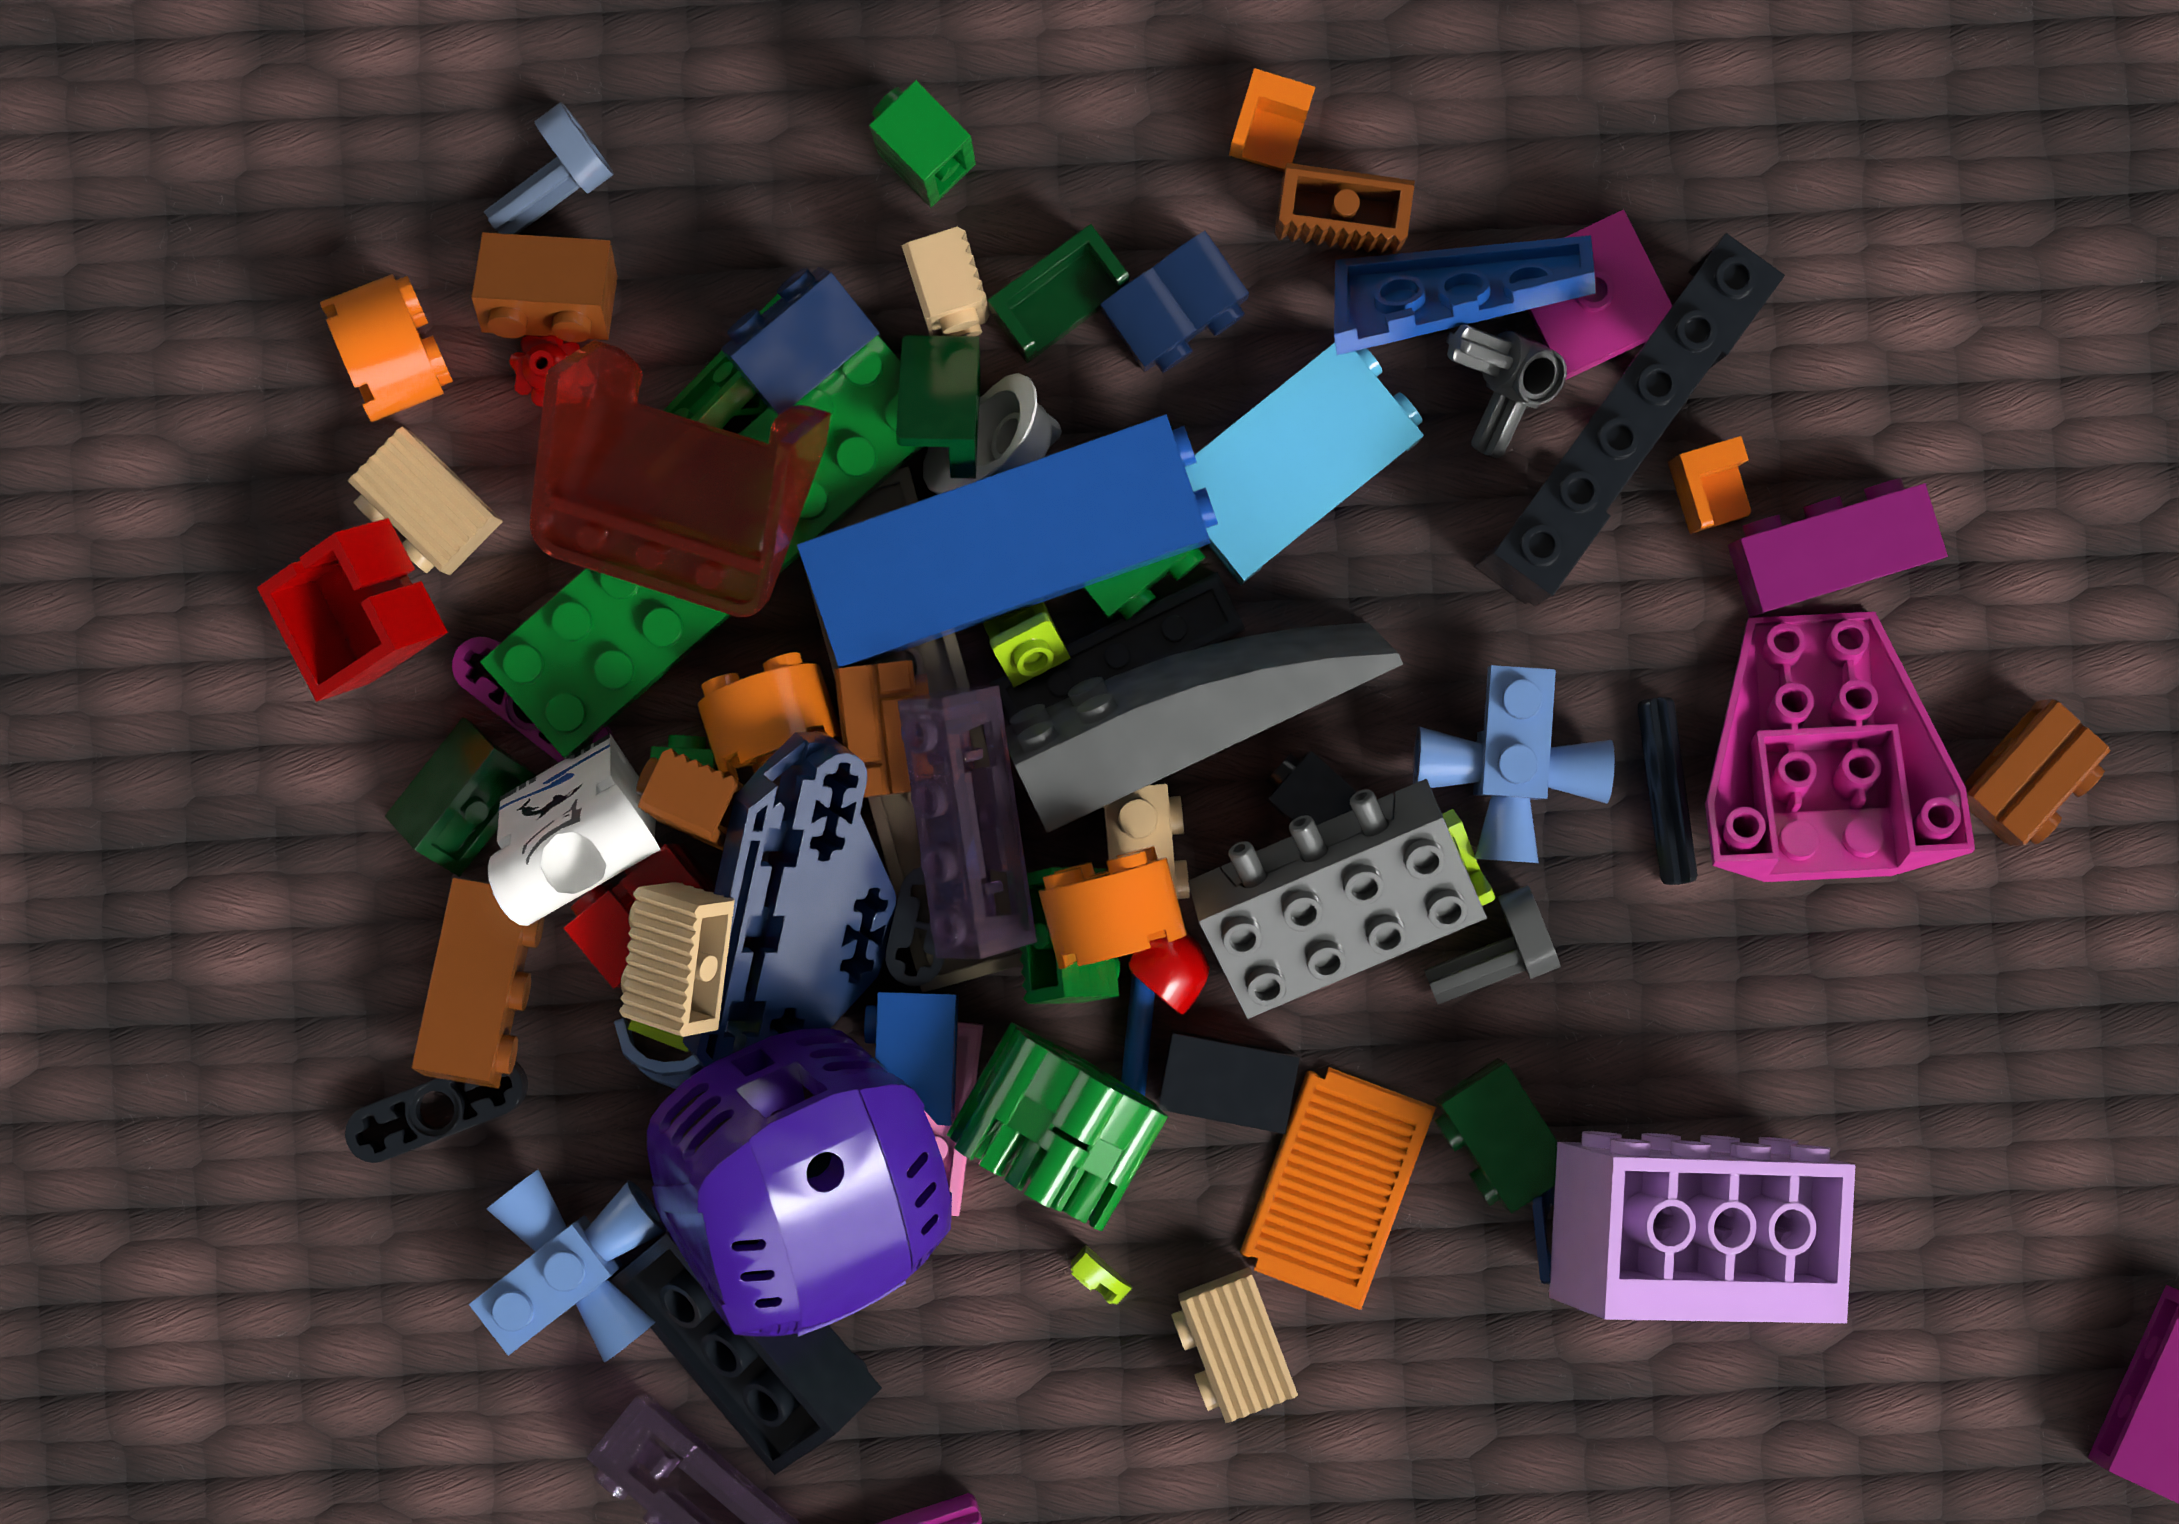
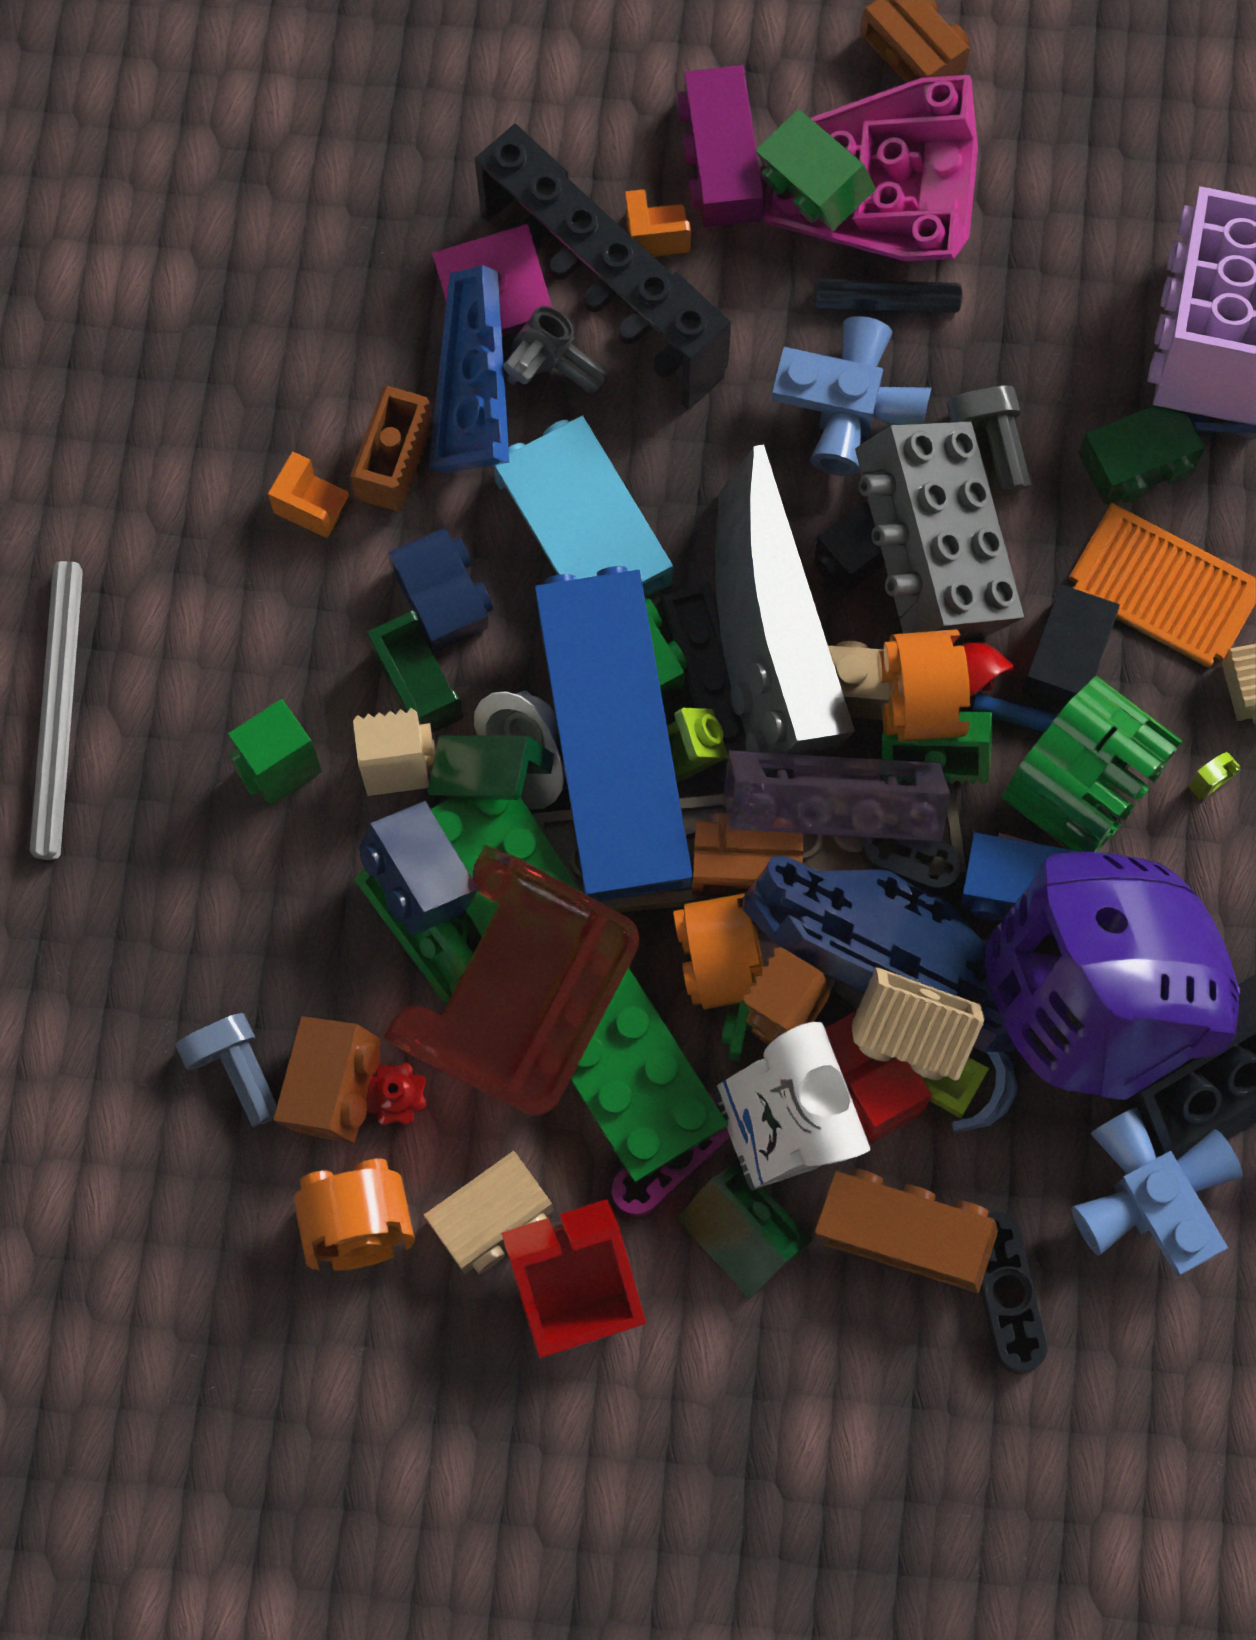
camera: 80 degrees left, 15 degrees down
none -> green brick [755,109,876,231]

